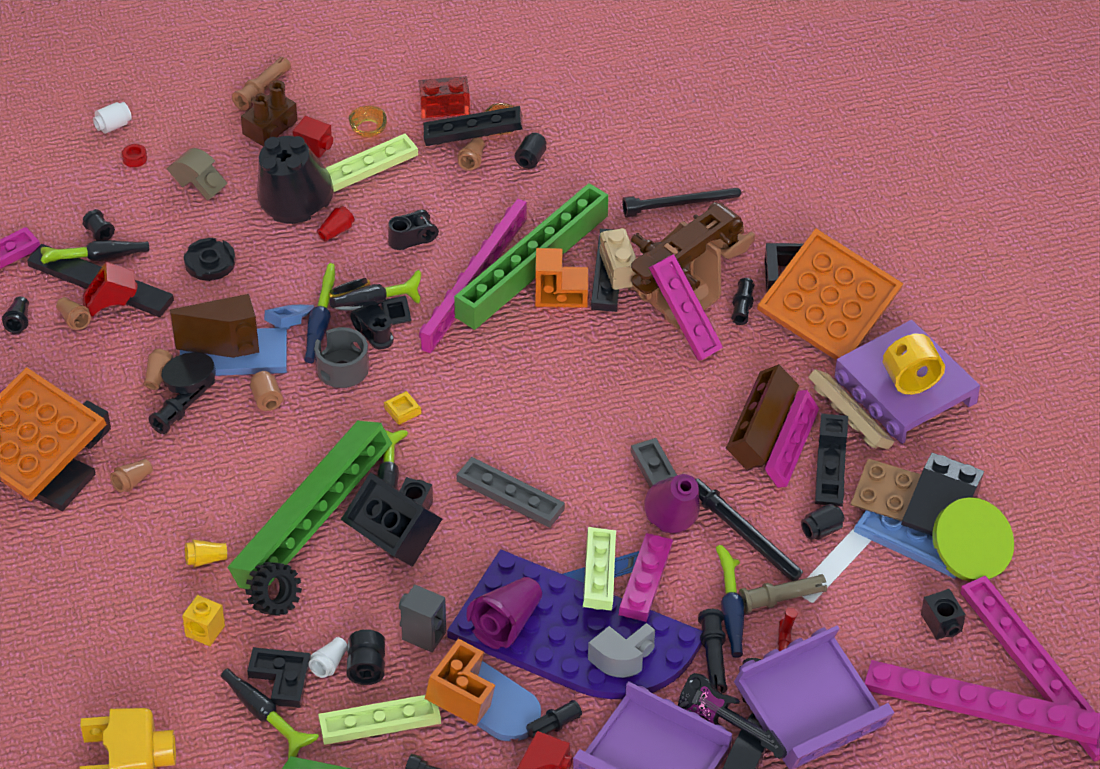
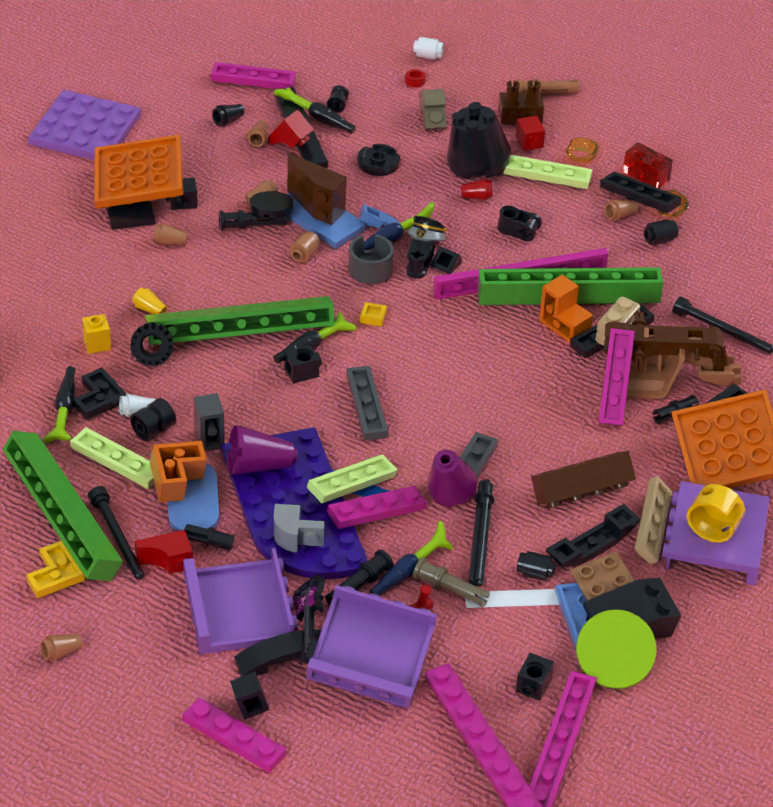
camera: 45 degrees right, 5 degrees down
black piece [329,270,421,308] -> none
black slope [341,472,443,567] -> none
dark pink plate [765,390,819,488] -> none

